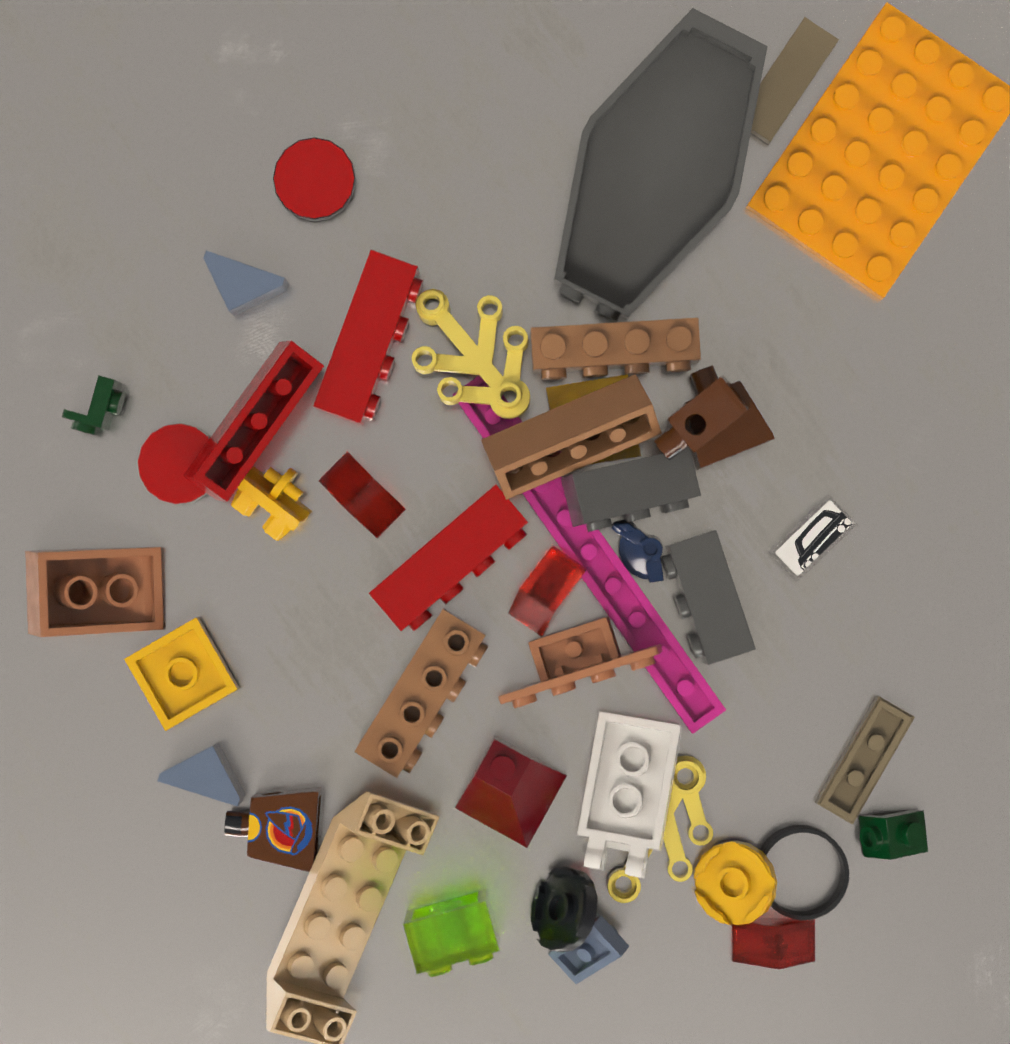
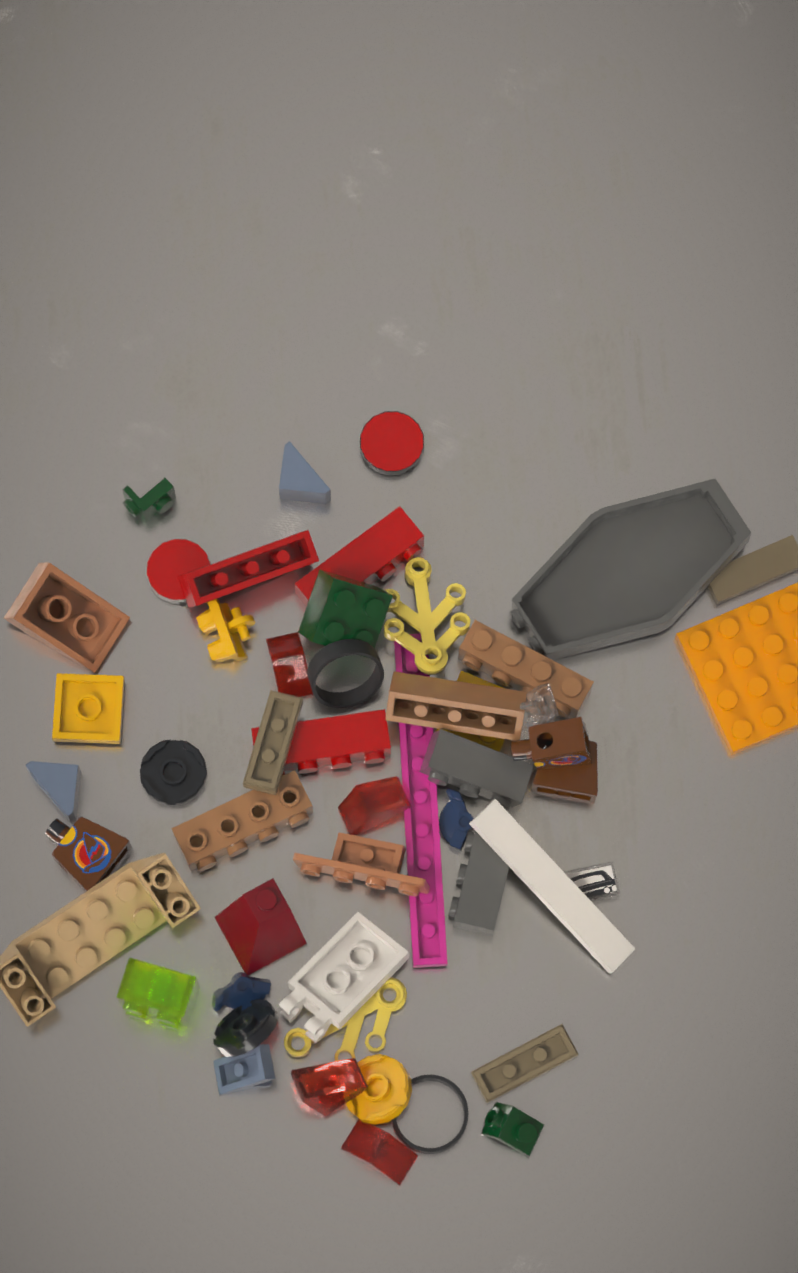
camera: 30 degrees right, 15 degrees down
none -> black tile [140,739,207,807]
none -> dark blue piece [212,972,271,1011]
none -> dark tan tile [243,690,303,795]
none -> clear red slope [290,1058,368,1116]
none -> dark green brick [298,569,393,658]
none -> black tyre [307,639,384,708]
none -> white tile [469,799,636,974]
none -> clear plate [520,683,559,728]

